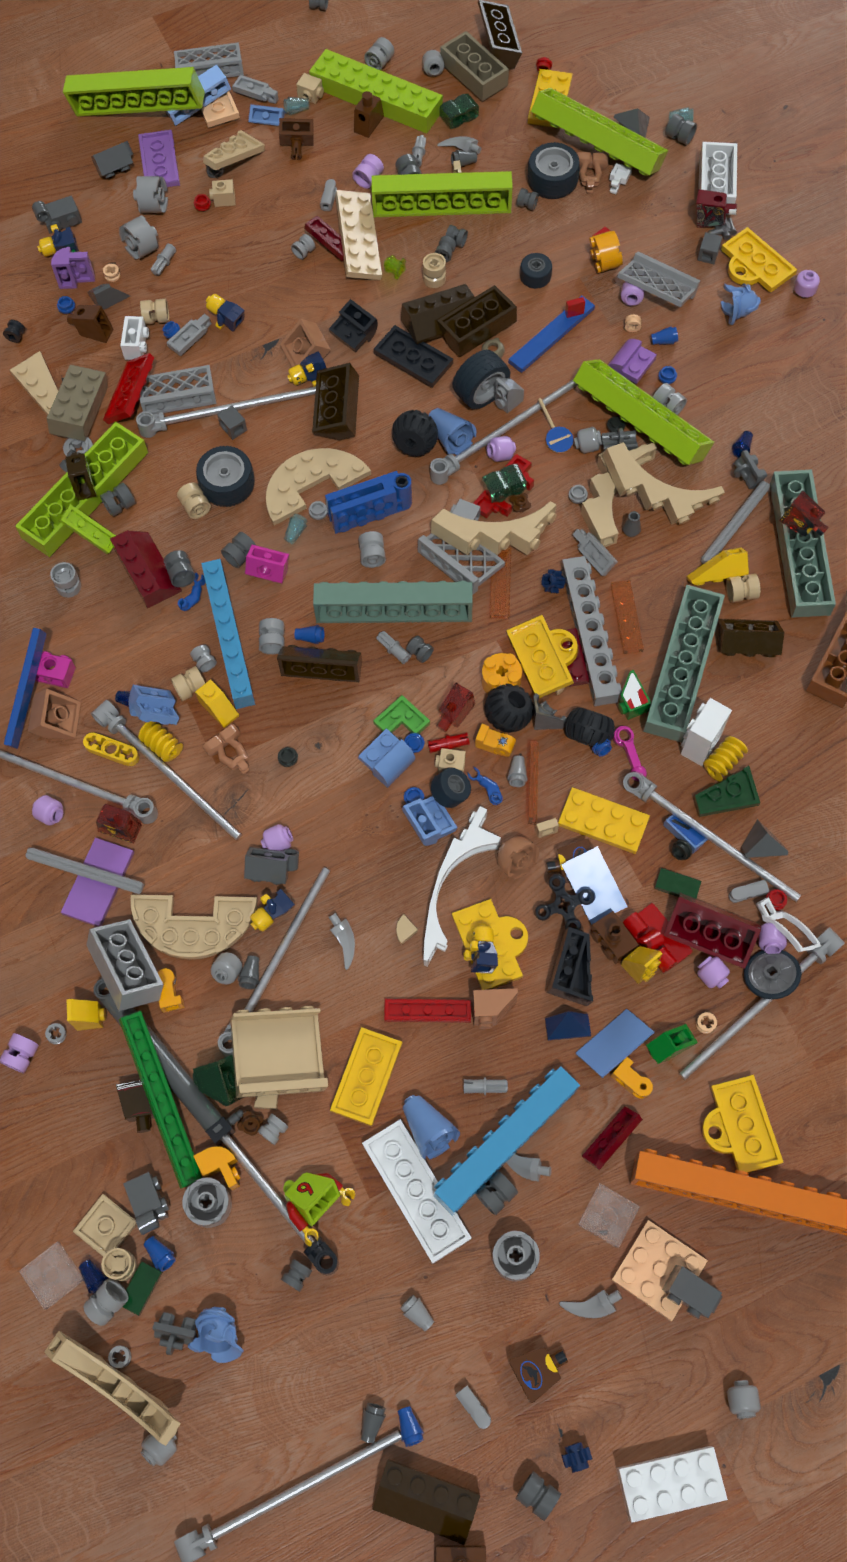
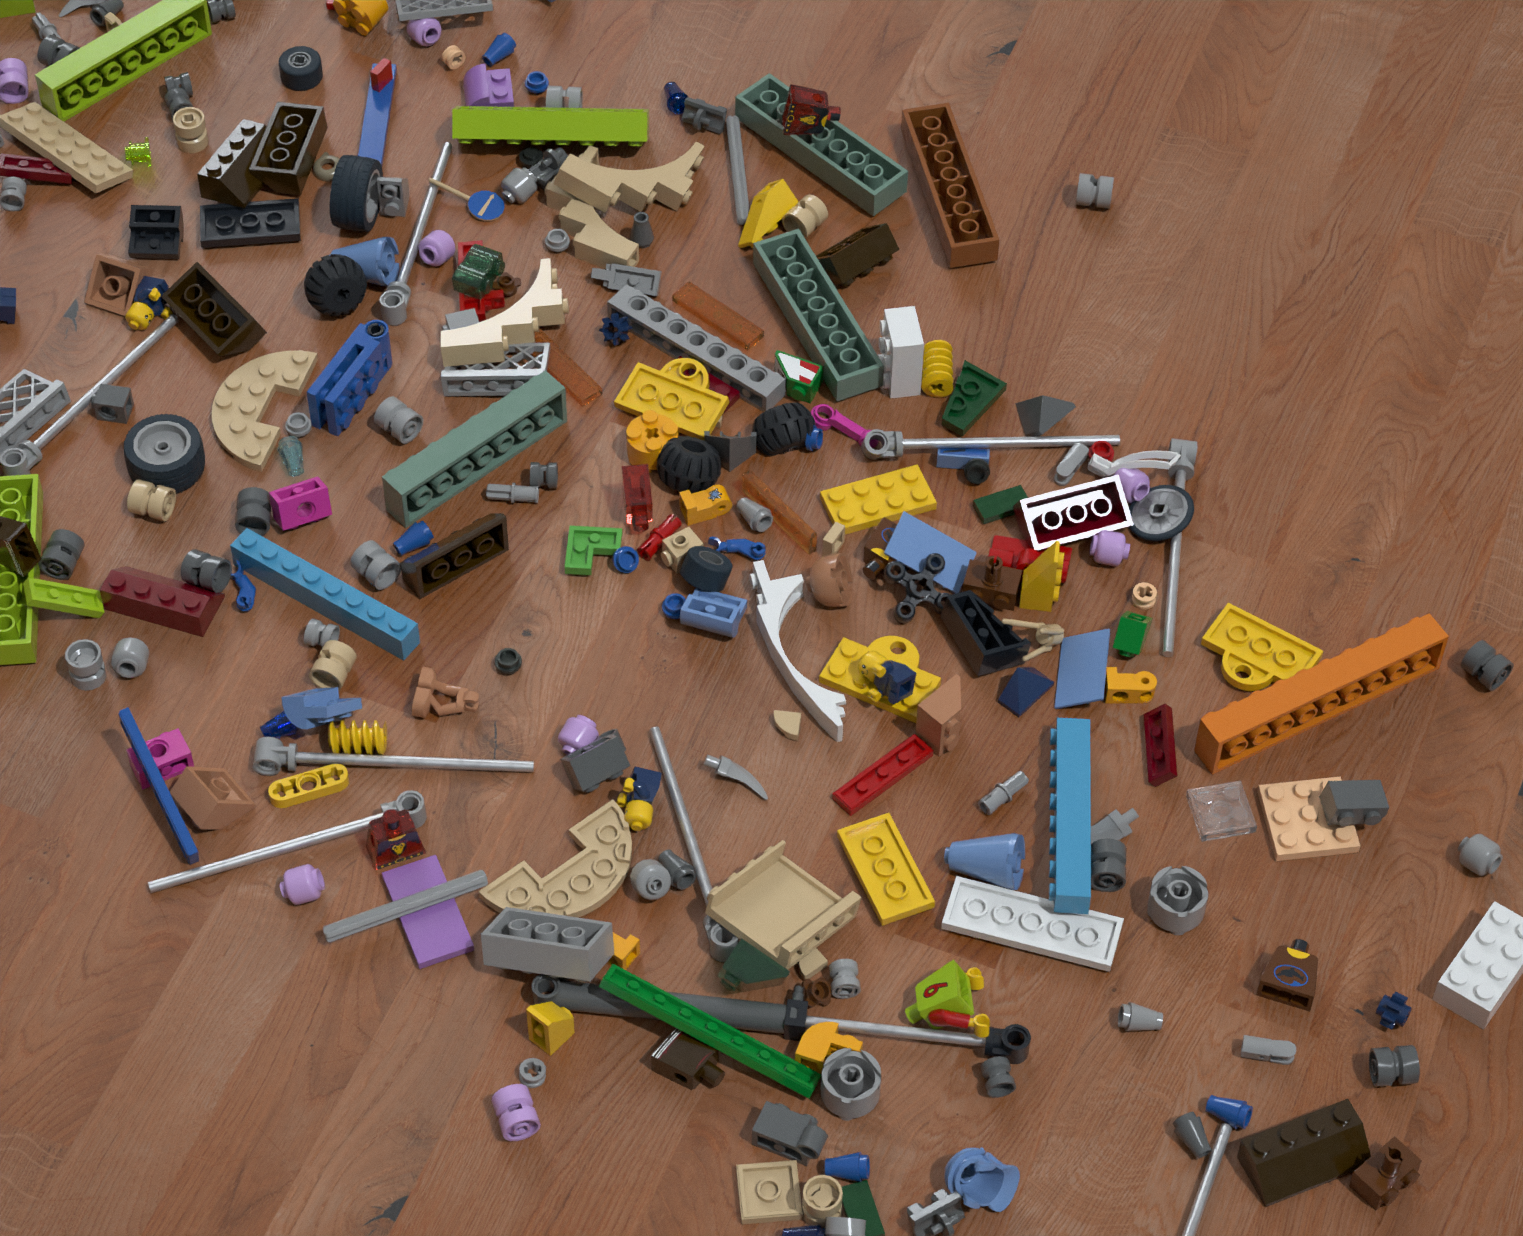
camera: 45 degrees left, 15 degrees down
yellow slope [195,679,239,728] -> none
medium blue brick [358,729,415,788] -> none
light grey bar [559,1290,622,1318] -> none
none -> light grey head [111,637,149,678]
none -> tan plant [1002,619,1064,661]

